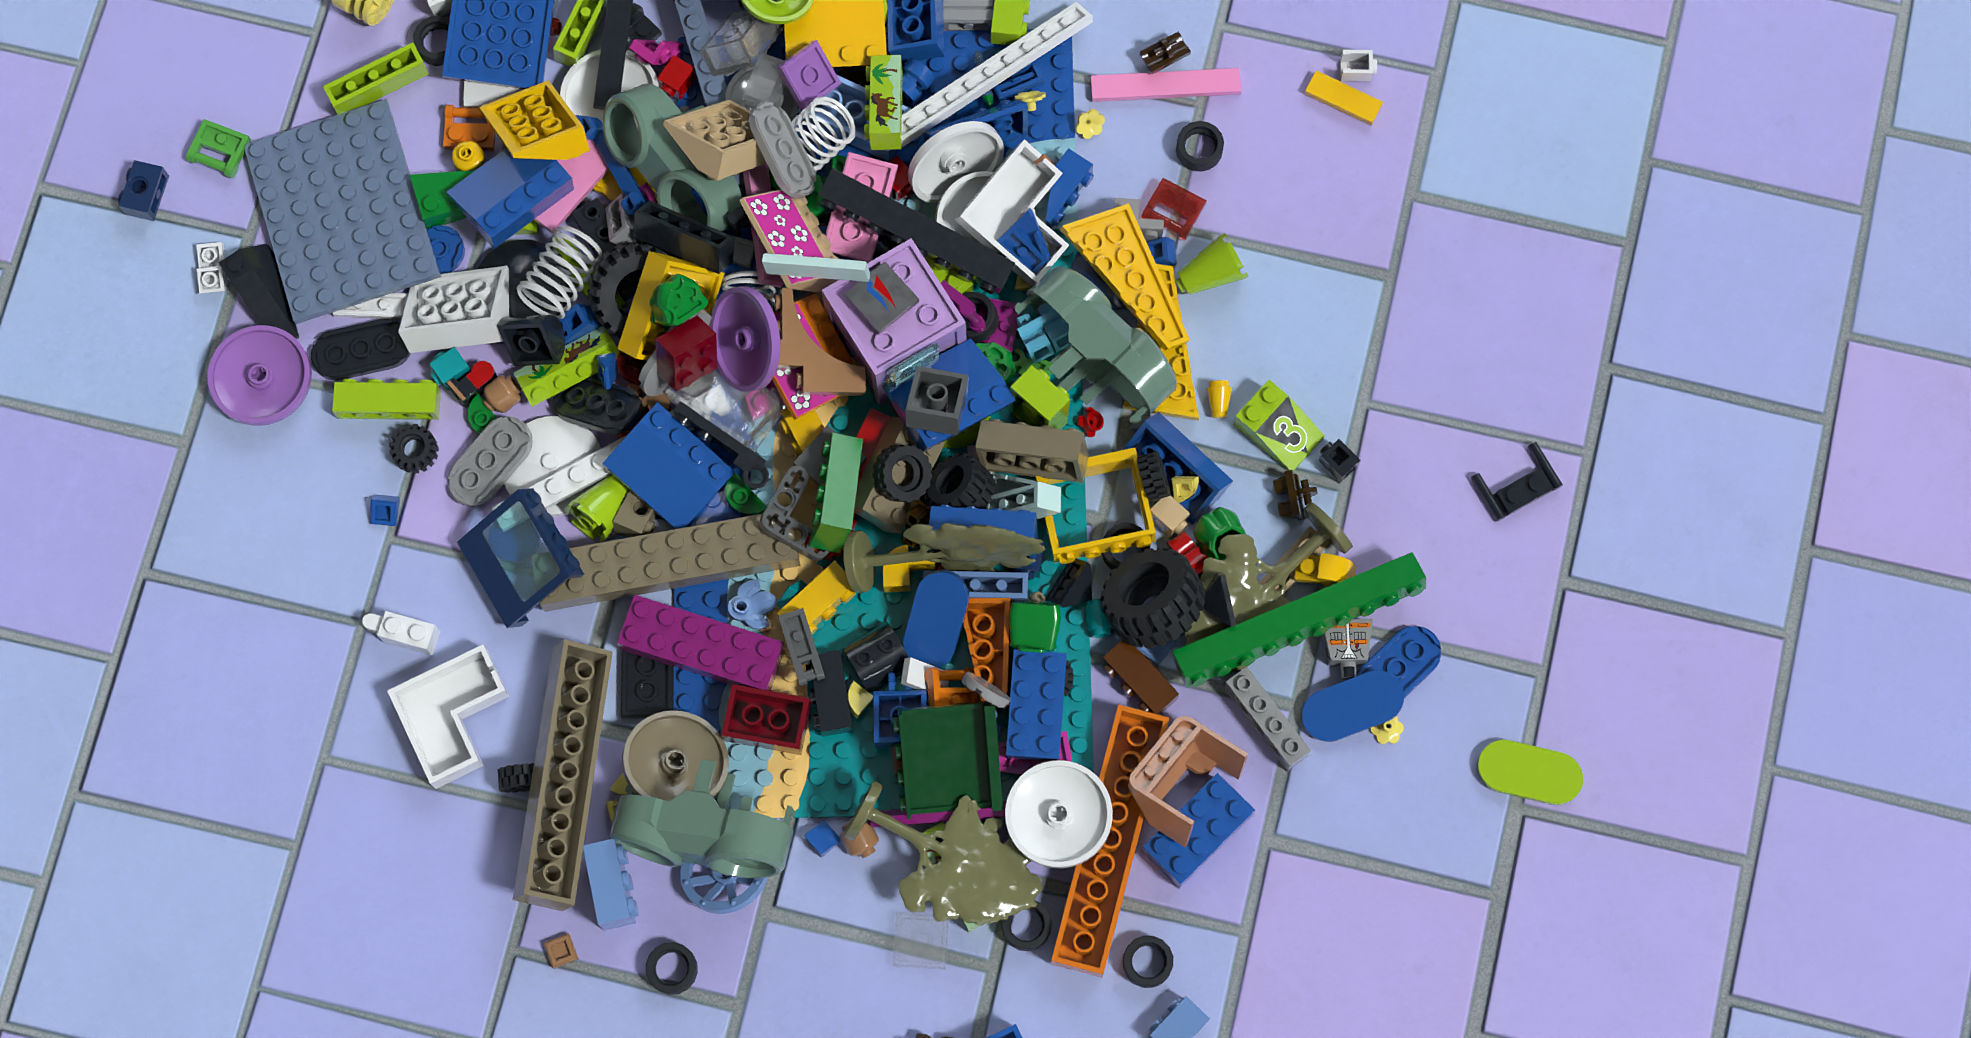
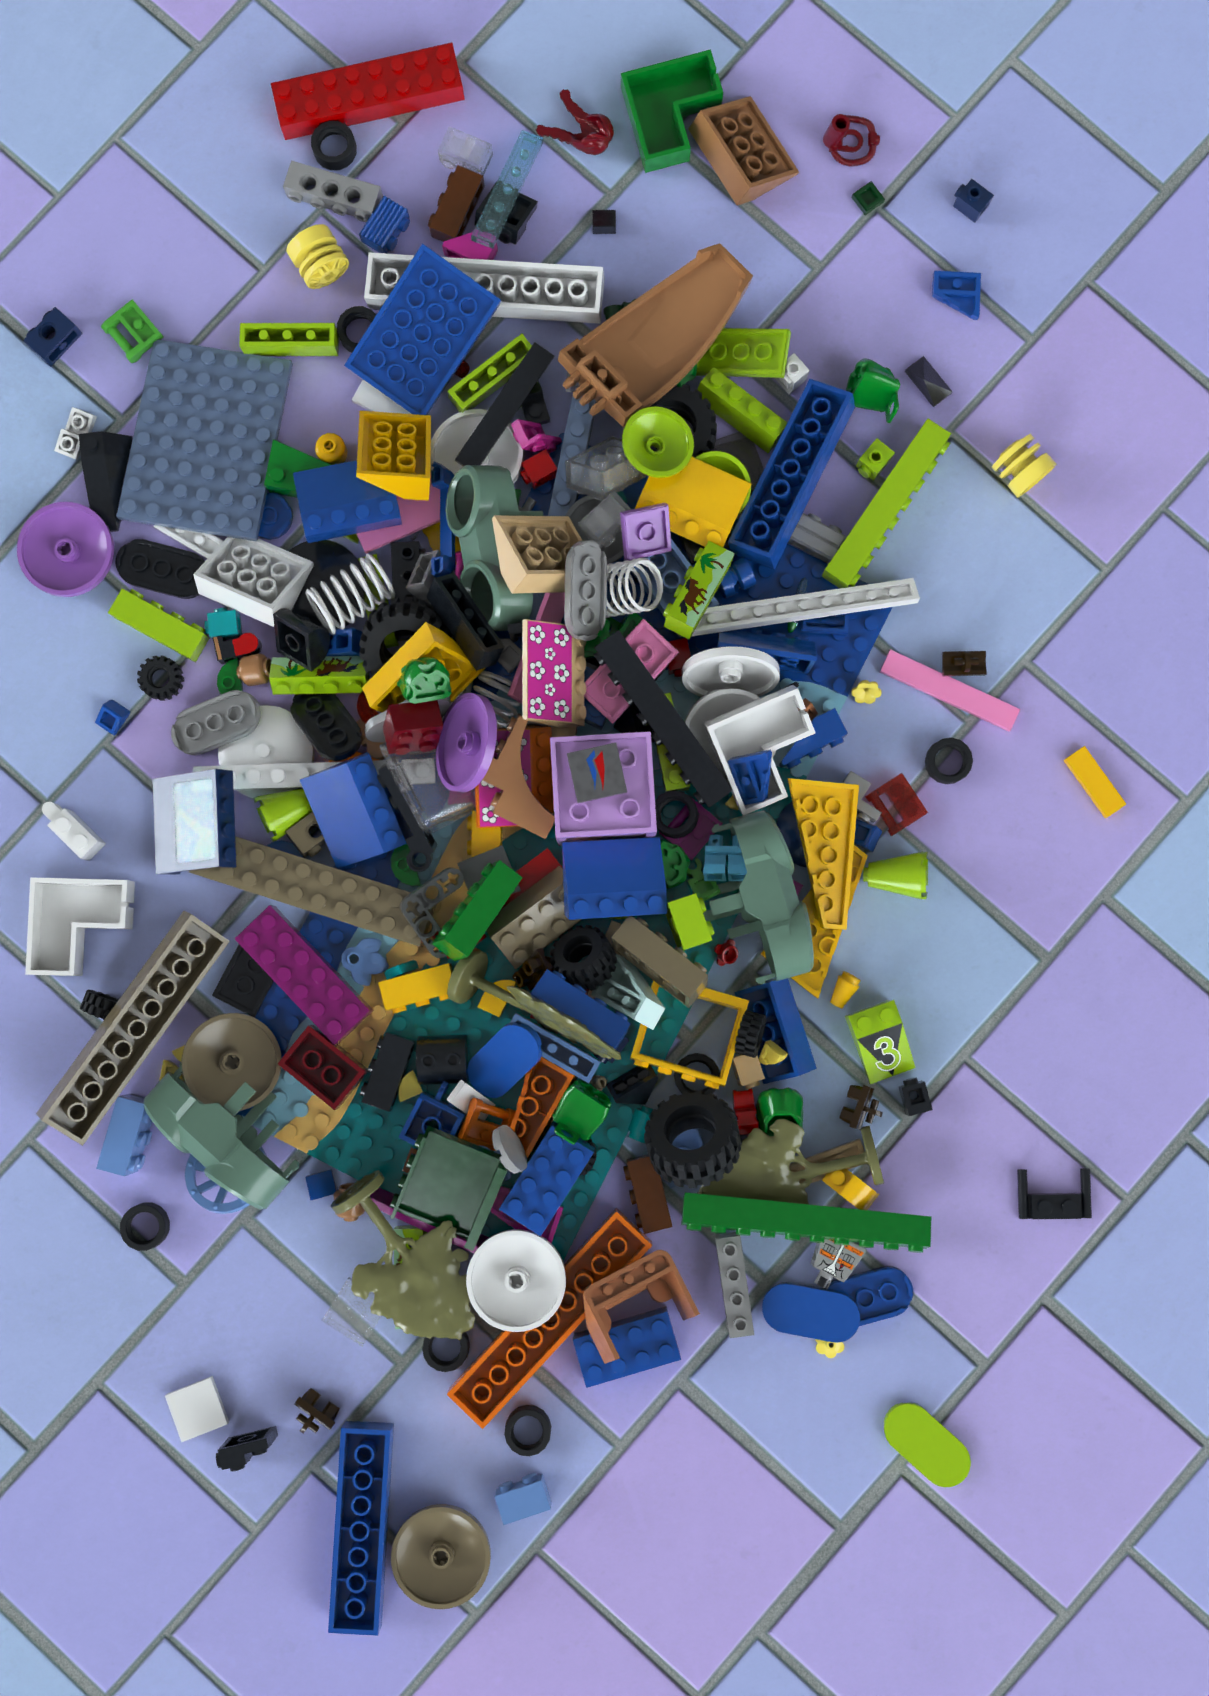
camera: 30 degrees right, 10 degrees up
orange plate [443,104,496,151] -> none
medium nougat tile [544,933,579,969] -> none
blue slope [597,353,618,390] -> none
light aqua tile [762,253,870,282] -> none
dark grey plate [778,608,825,686] -> none
black tyre [872,444,932,503] -> none
clear light blue slope [884,343,939,392] -> none
dark grey brick [906,366,969,436] -> none
magenta plate [941,280,986,333] -> none
light yellow plant [1014,91,1046,111] -> none
black slope [1203,572,1236,627] -> none
white window [1340,50,1377,82] -> none

